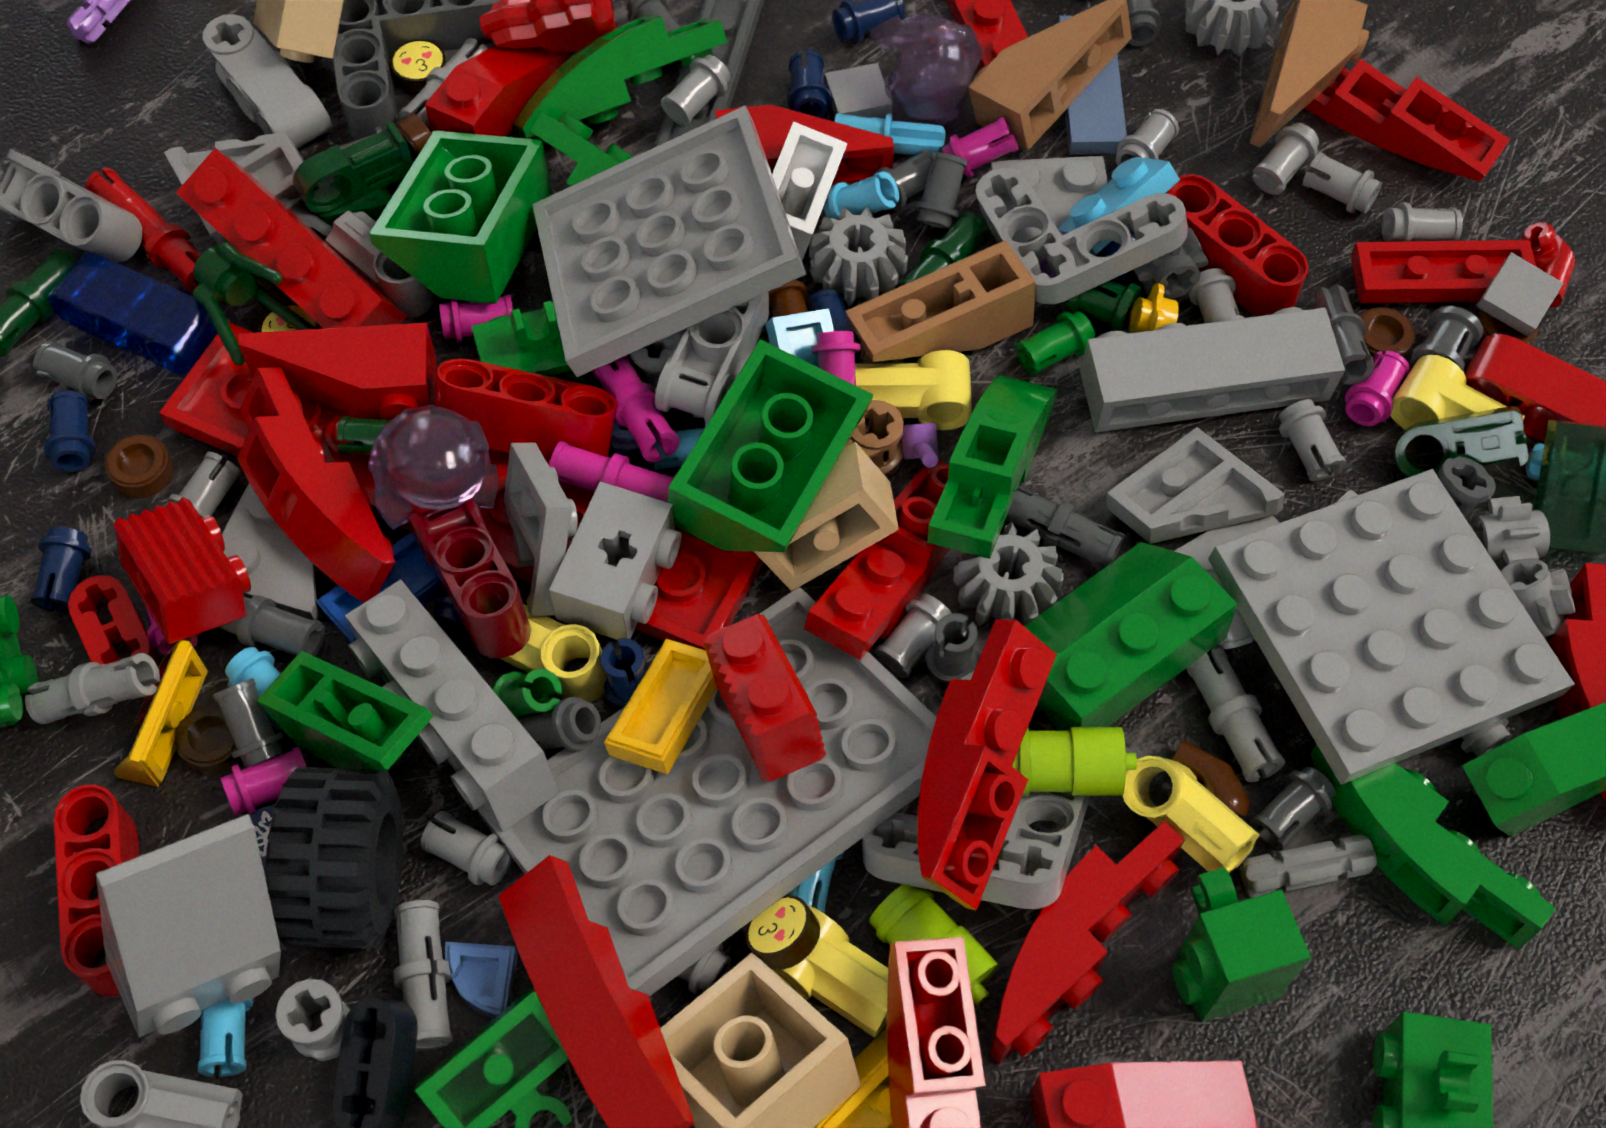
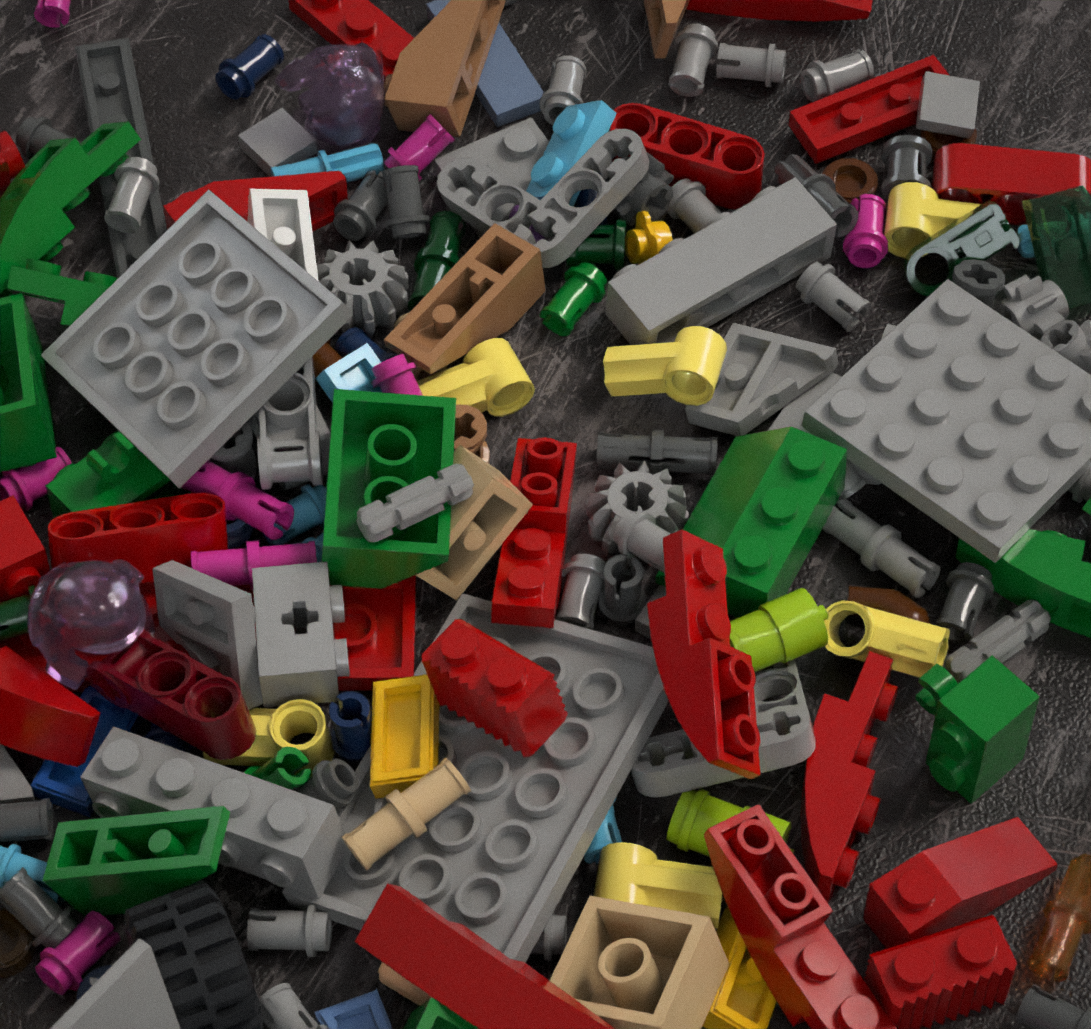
camera: 25 degrees left, 5 degrees down
tile [745,895,820,970] -> none
dark blue pin [788,50,831,118] -> none
medium azure pin [823,171,899,220] -> none
medium lavender hand [901,423,939,468] -> none
green slope [928,375,1058,559] -> none
red arm [1522,222,1575,308] -> none
none -> tan pin [341,757,471,871]
none -> light grey axle [356,464,474,542]
none -> light yellow piece [603,326,727,406]
none -> light grey pin [613,512,671,575]

